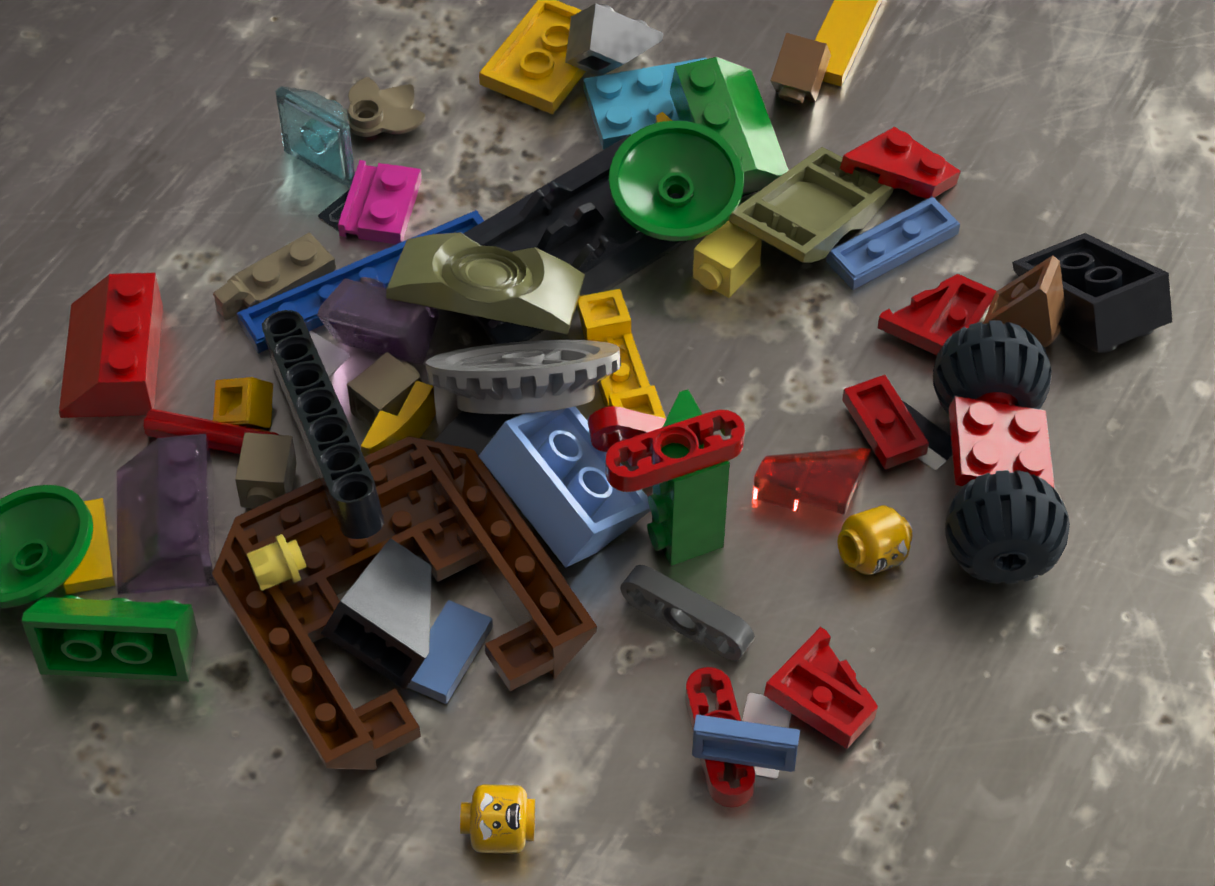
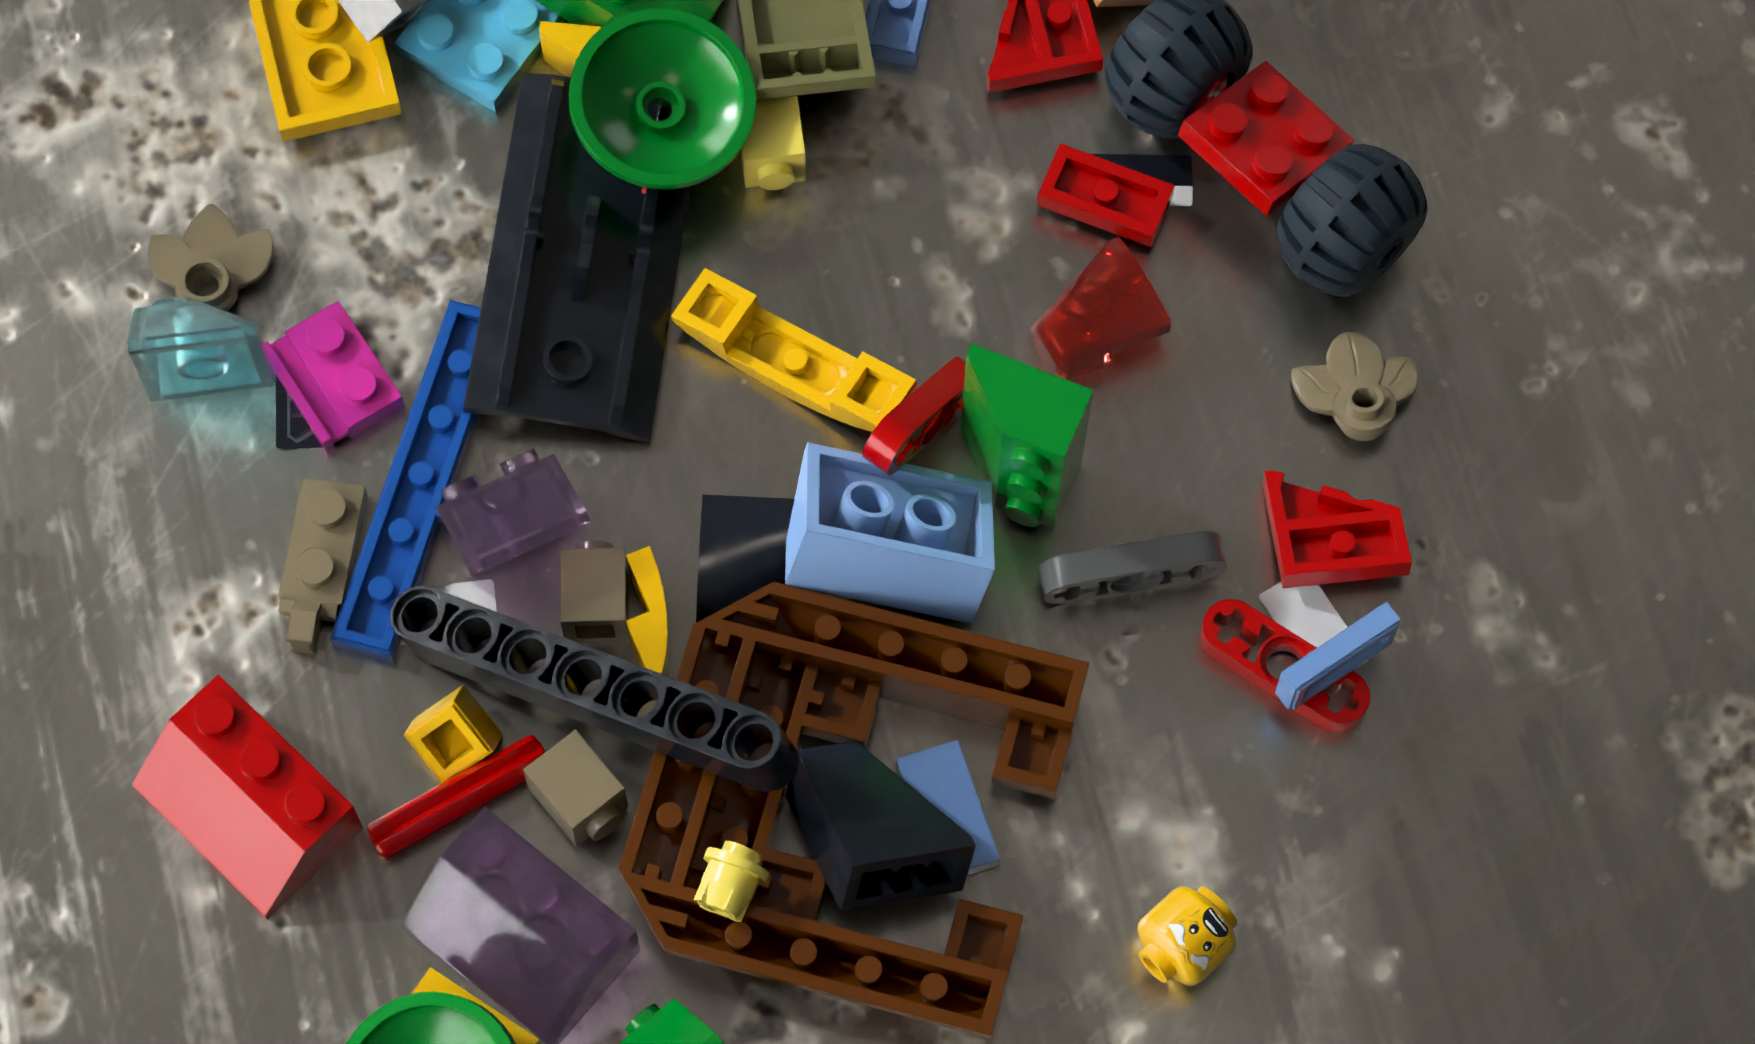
camera: 45 degrees left, 15 degrees up
olive slope [386,232,585,334] -> none
light grey gear [426,340,621,414] -> none
red beam [605,410,745,492] -> none
yellow head [837,505,913,575] -> none
none -> dark tan plate [1291,332,1418,441]

